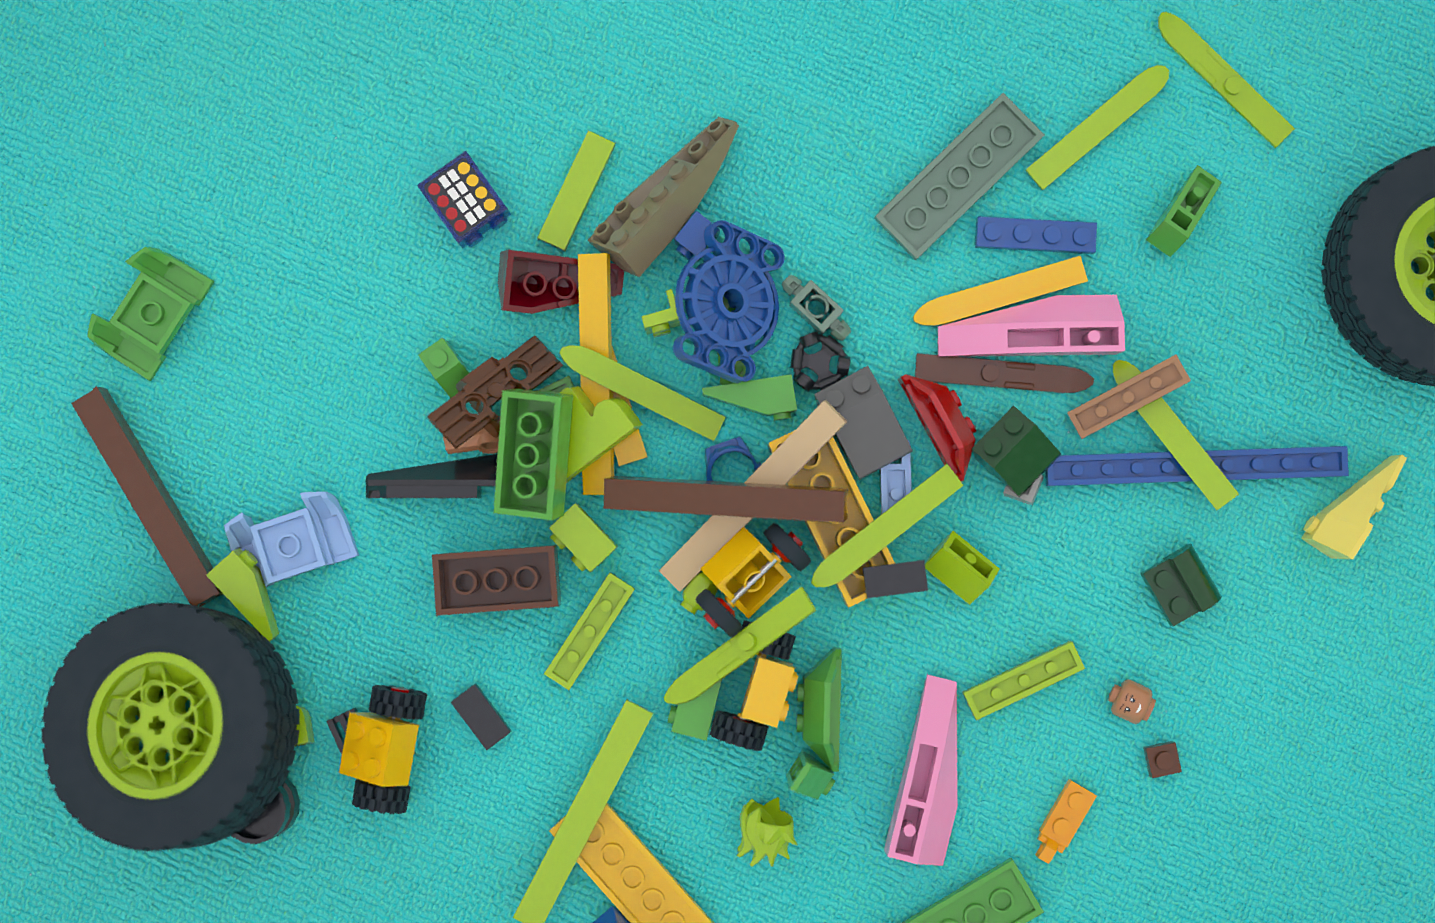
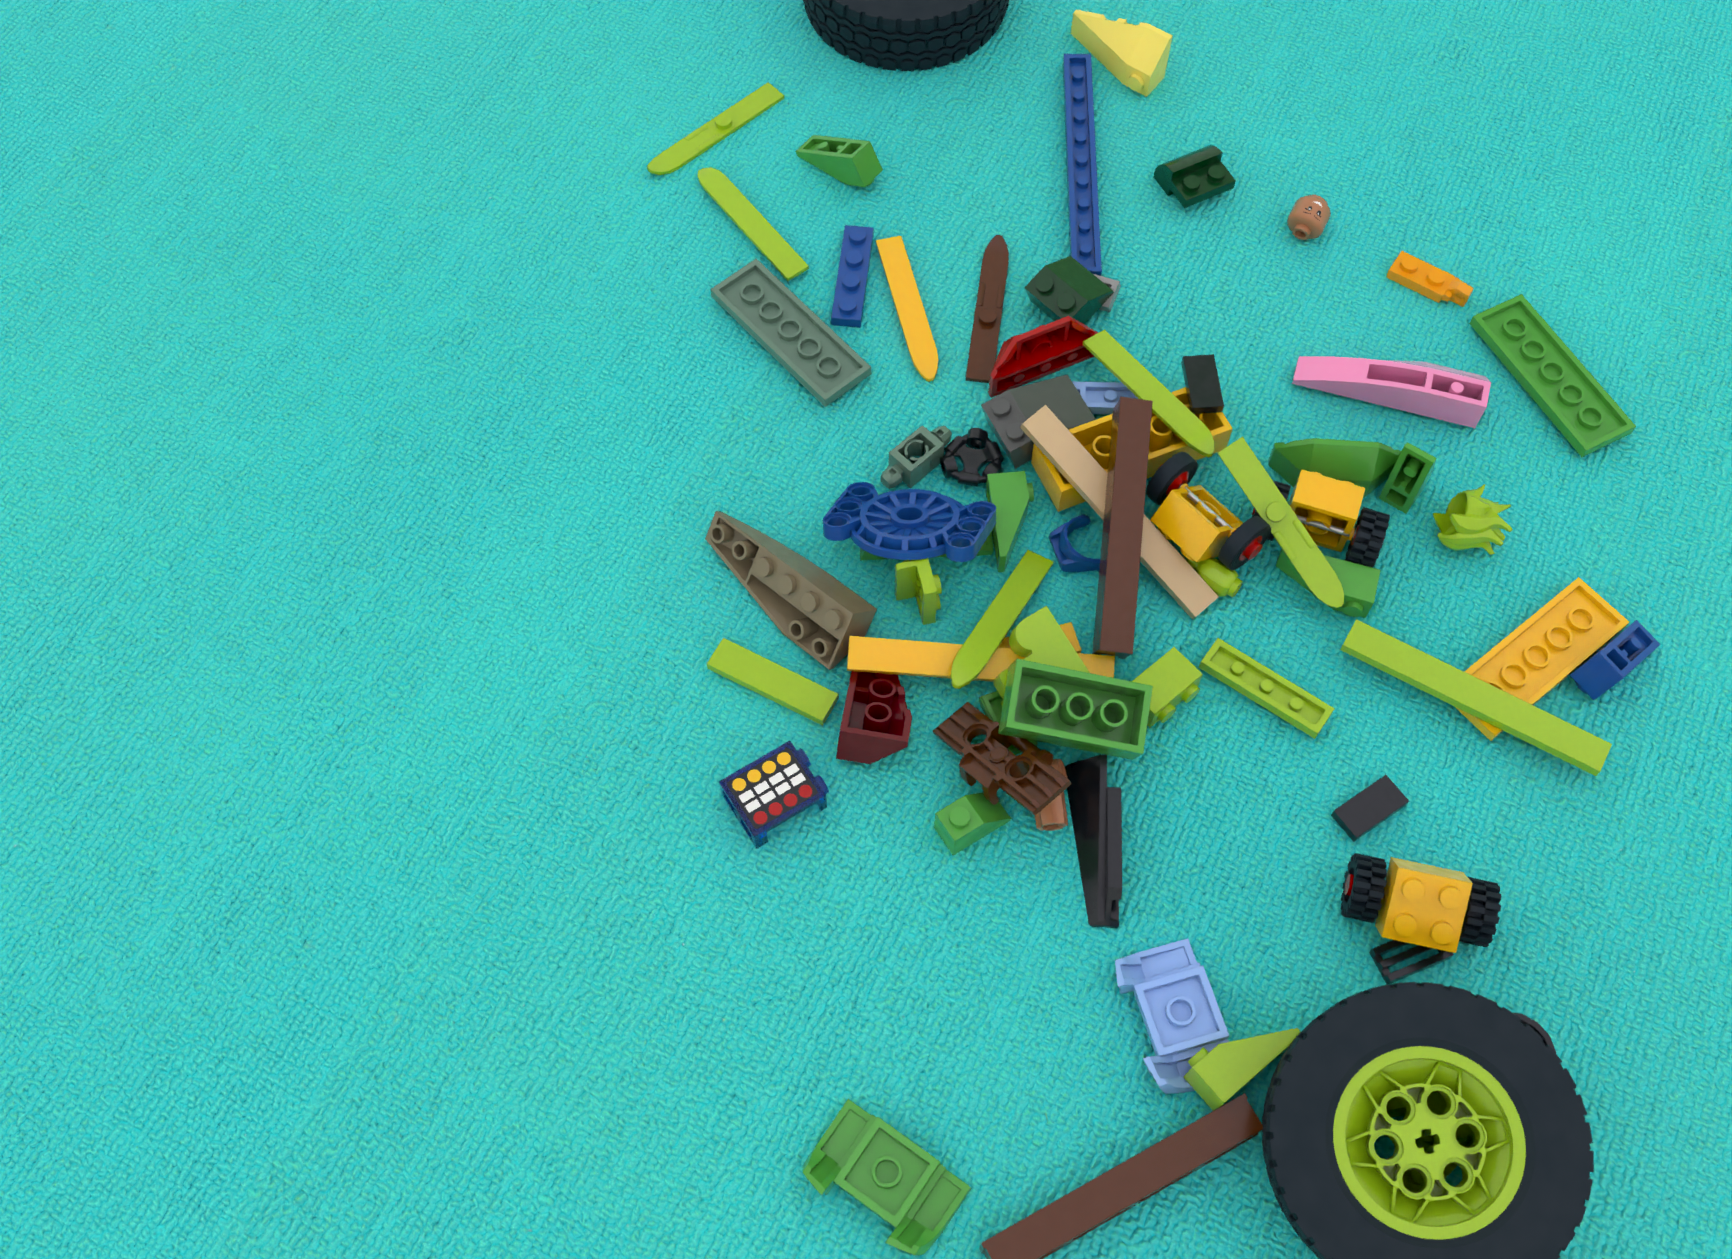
camera: 85 degrees left, 25 degrees down
reddish brown brick [432,545,561,616] -> none
blue brick [674,211,720,261] -> none
lime brick [925,531,1000,605] -> none
bright pink wedge [937,295,1125,357] -> none
lime plate [962,641,1085,720] -> none
medium nougat plate [1067,355,1191,439] -> none
lime piece [1113,360,1239,510] -> none
reddish brown plate [1143,741,1182,778] -> none

